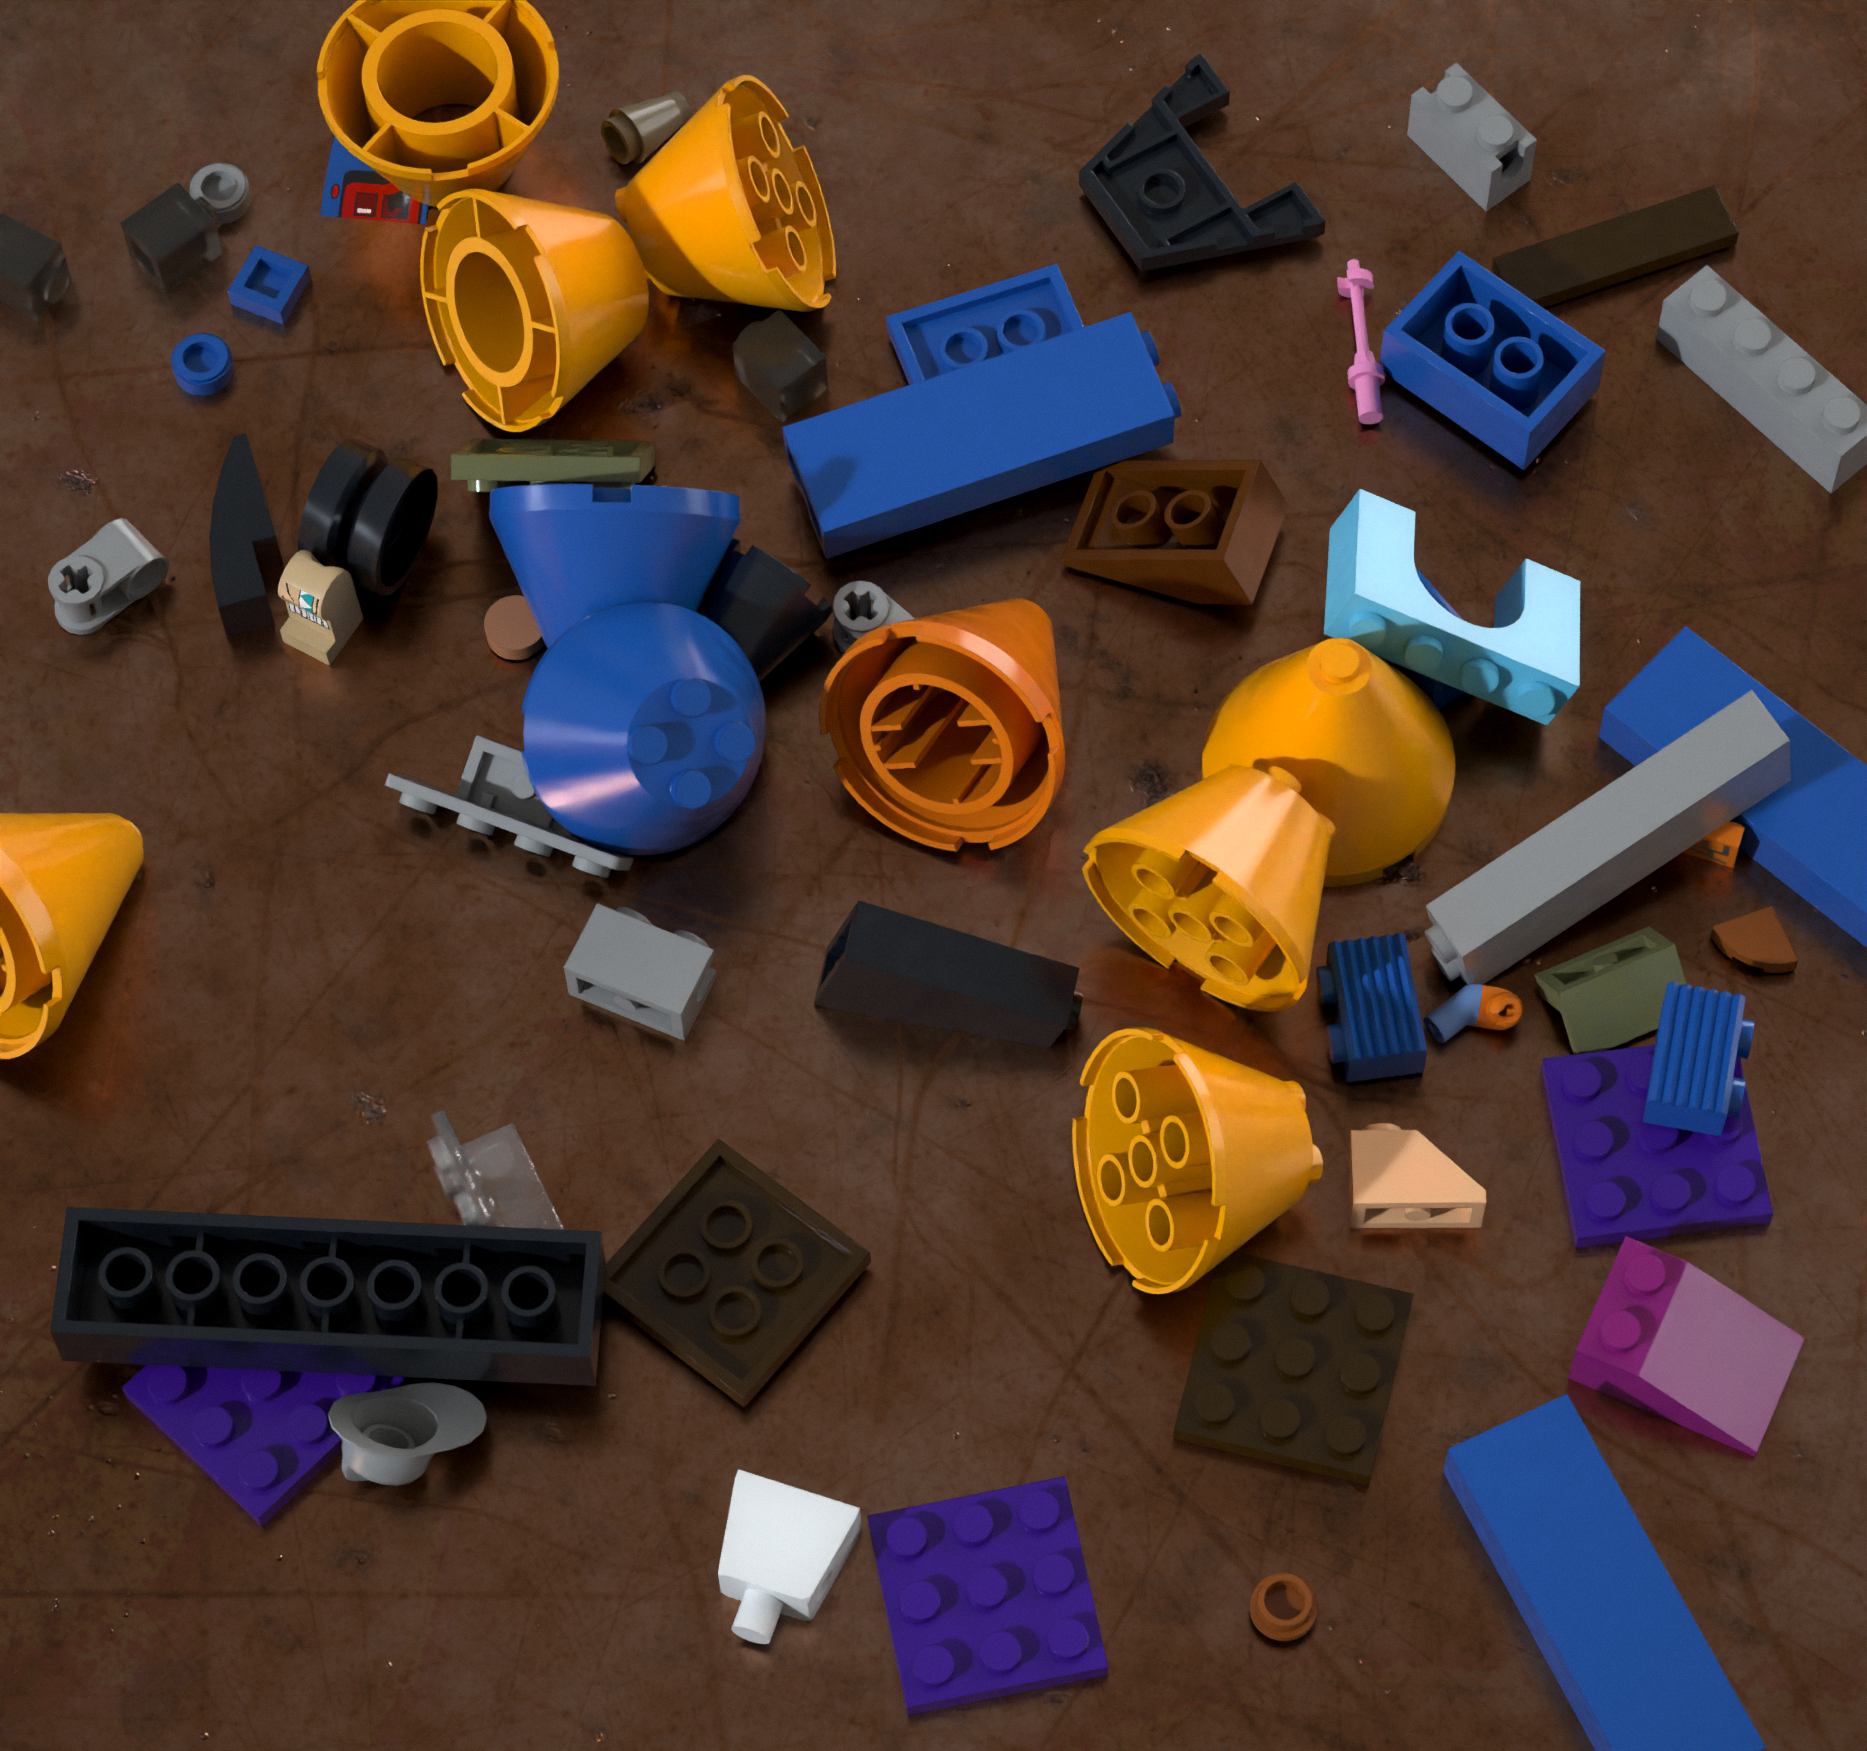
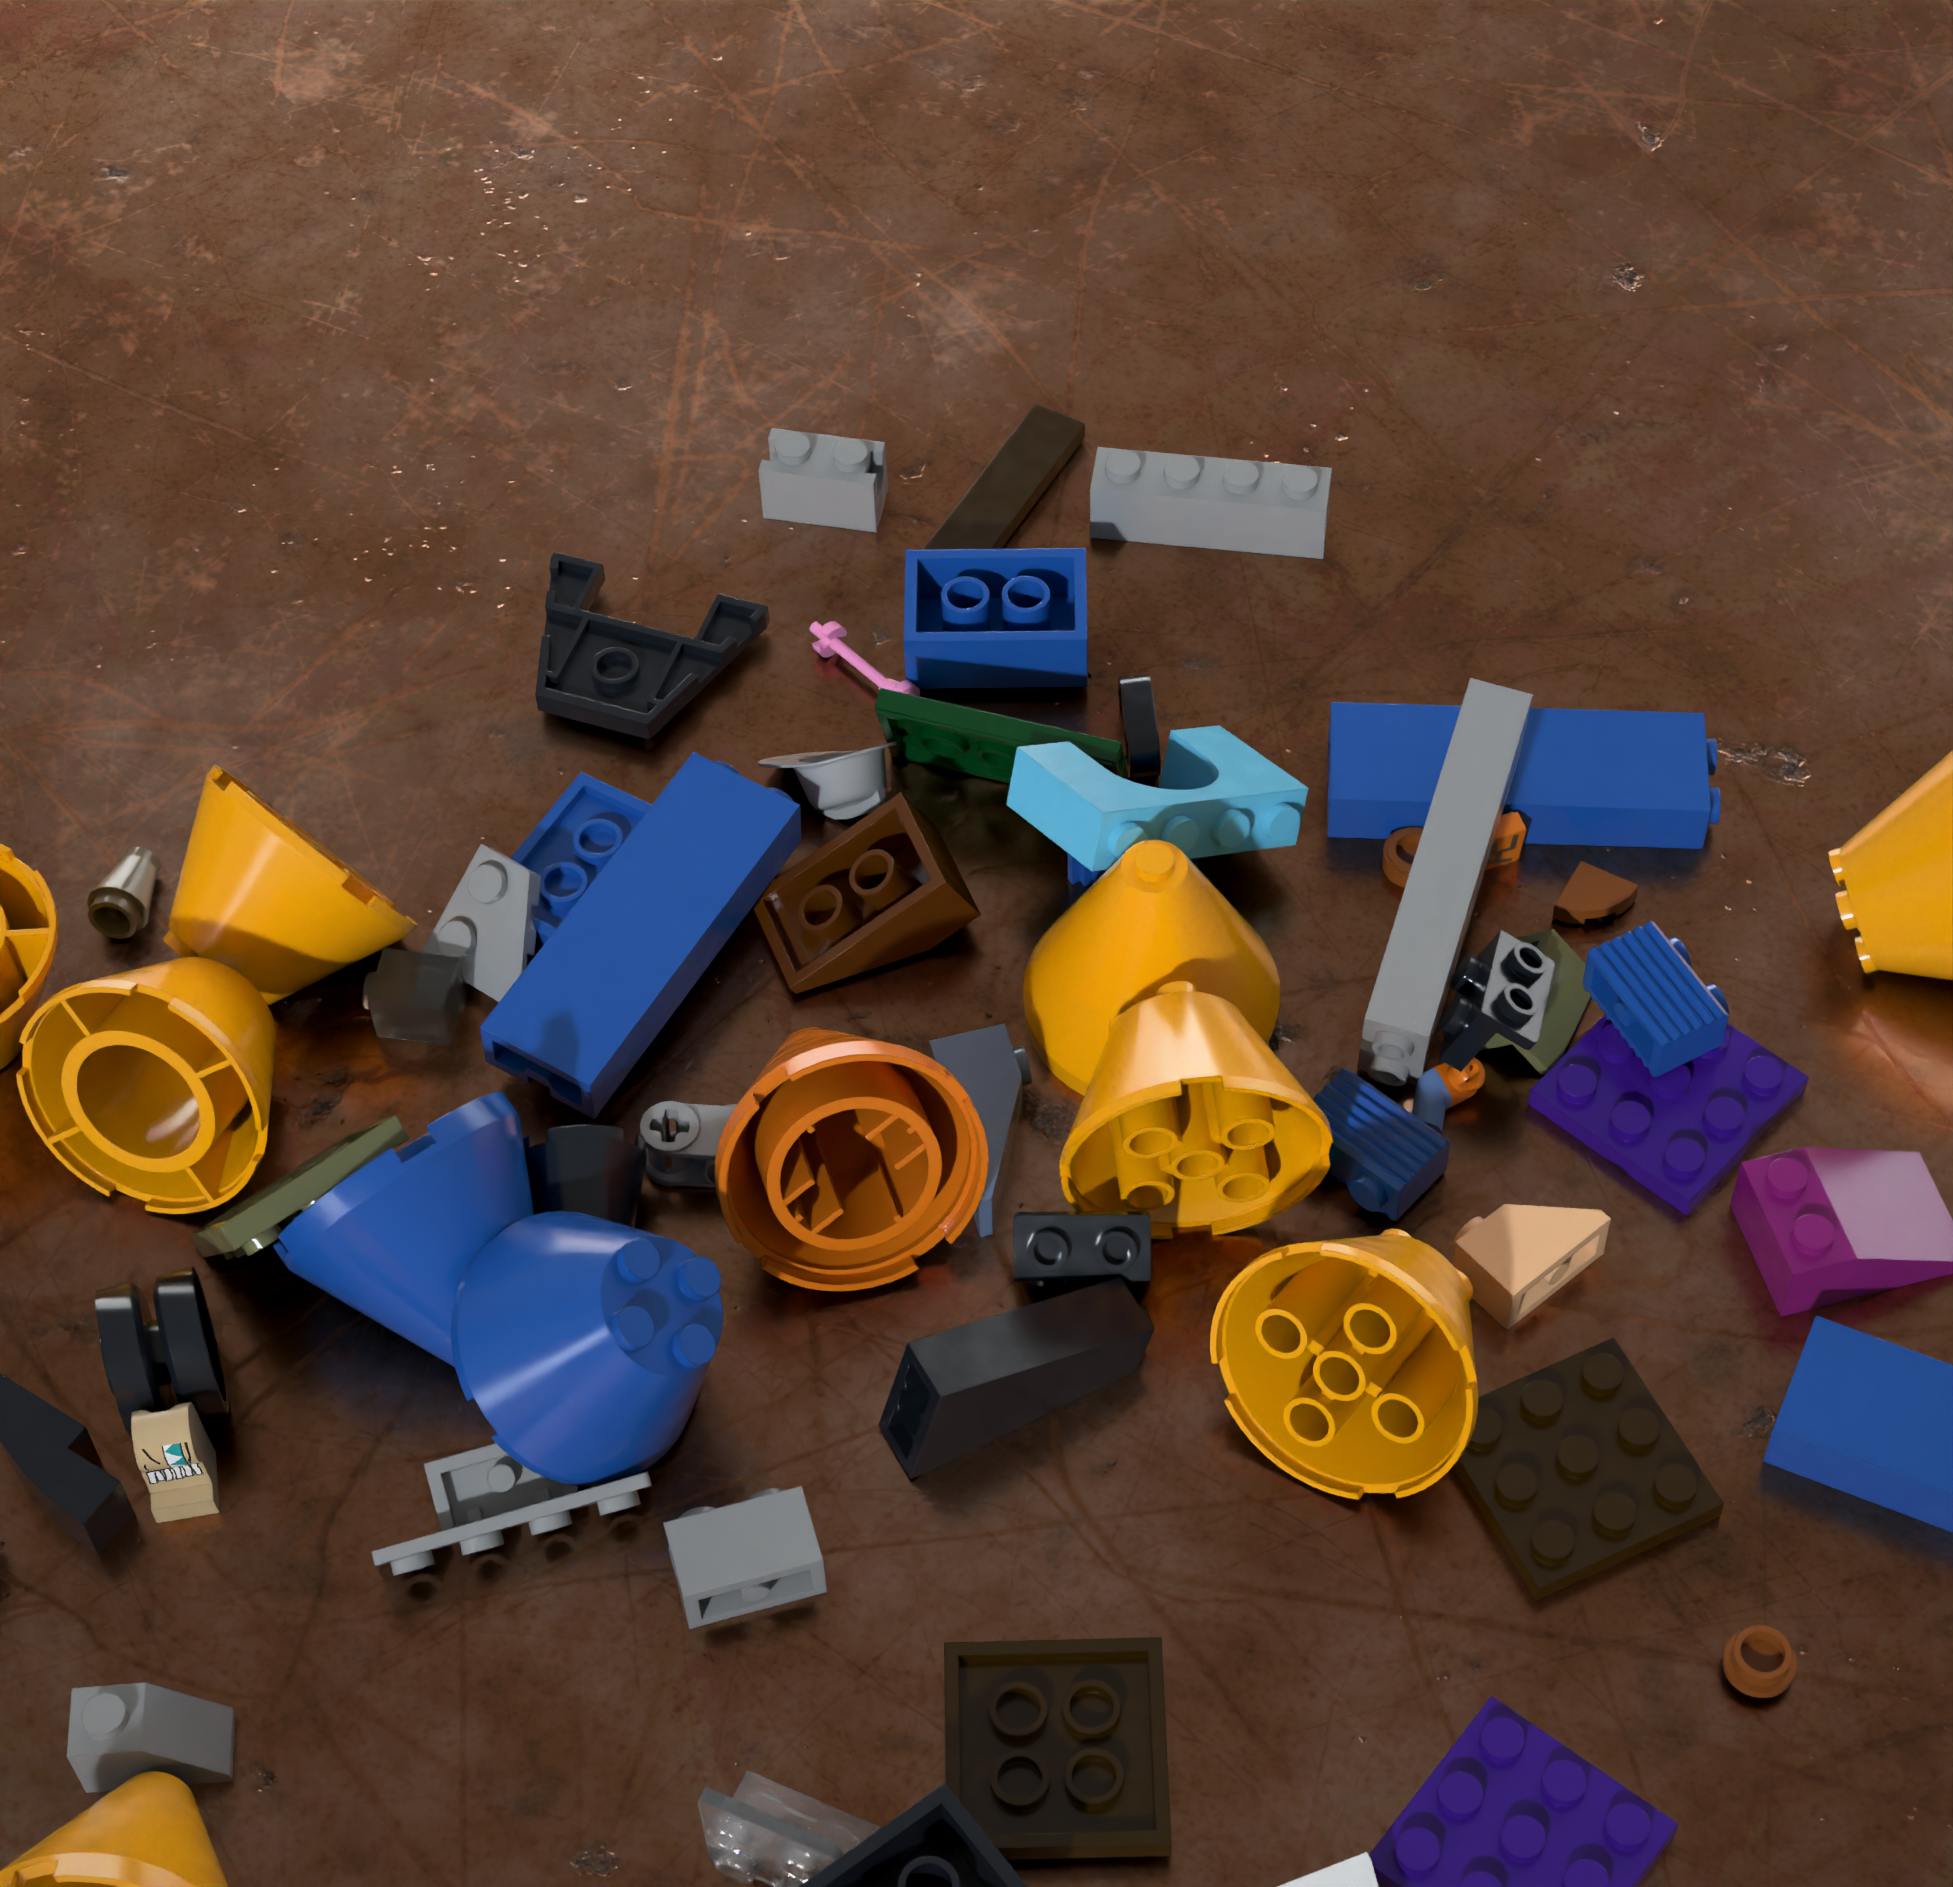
camera: 40 degrees left, 10 degrees down
nougat tile [484,595,545,660] -> none
none -> light grey slope [67,1682,235,1793]
none -> light grey wing [420,844,541,1002]
none -> light grey piece [758,742,897,819]
none -> dark green tile [874,688,1129,783]
none -> sand blue slope [929,1023,1032,1238]
none -> black bracket [1013,1211,1151,1287]
none -> black beam [1118,674,1161,779]
none -> black bracket [1439,930,1555,1072]

